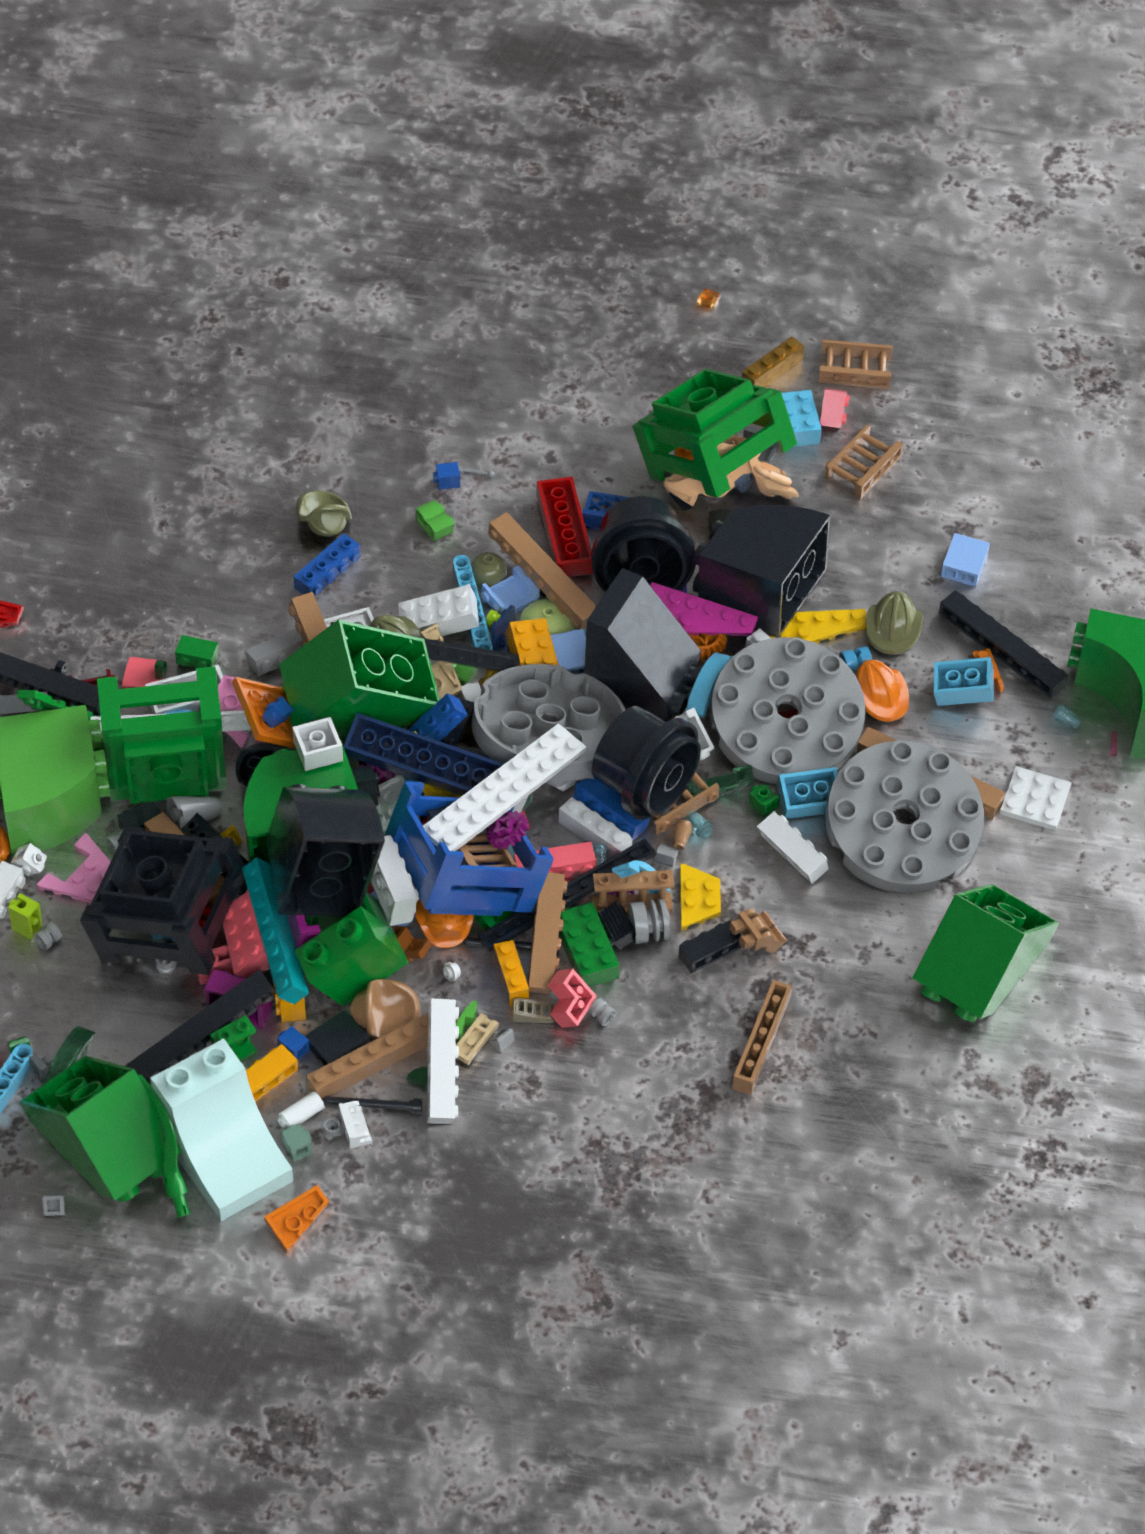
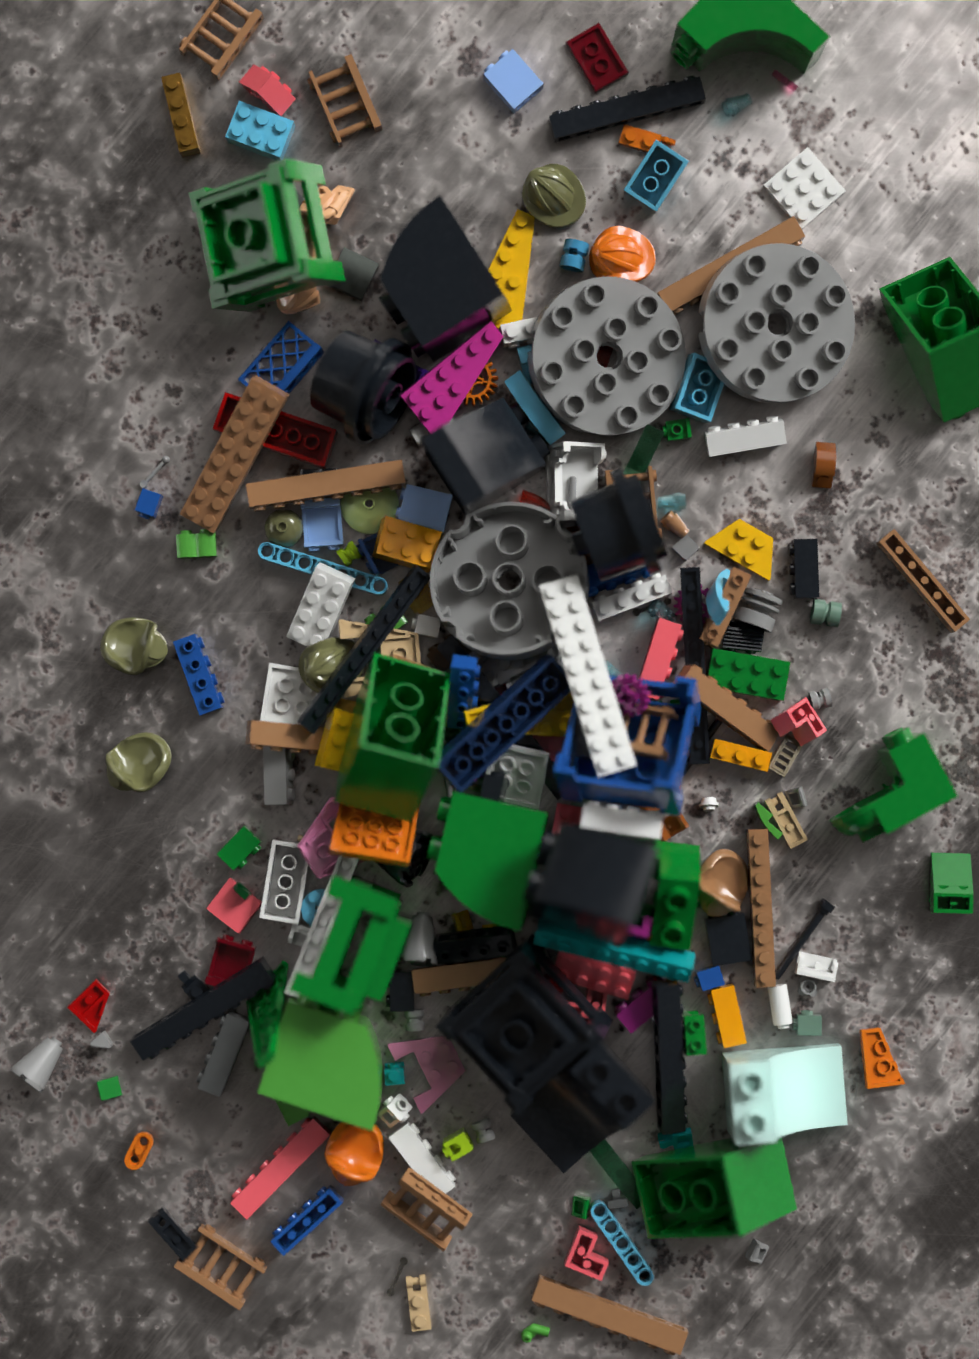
camera: 55 degrees left, 35 degrees up
green animal [138,1075,190,1218] -> none
blue brick [262,696,294,728] -> none
white brick [292,717,343,771] -> none
dark green tile [407,1067,428,1088] -> none
white brick [427,999,459,1124] -> none
clear orange plate [698,288,721,309] -> none
medium nougat hips [729,908,787,954] -> none
none -> olive piece [105,732,172,792]
none -> medium nougat brick [180,375,290,533]
none -> teal brick [384,1061,406,1086]
none -> black brick [510,1040,655,1174]
none -> dark red tile [566,23,629,93]
none -> sand green wheel [810,599,842,628]
none -> dark orange brick [812,442,836,489]
none -> green piece [829,727,958,843]
none -> green slope [929,852,973,914]

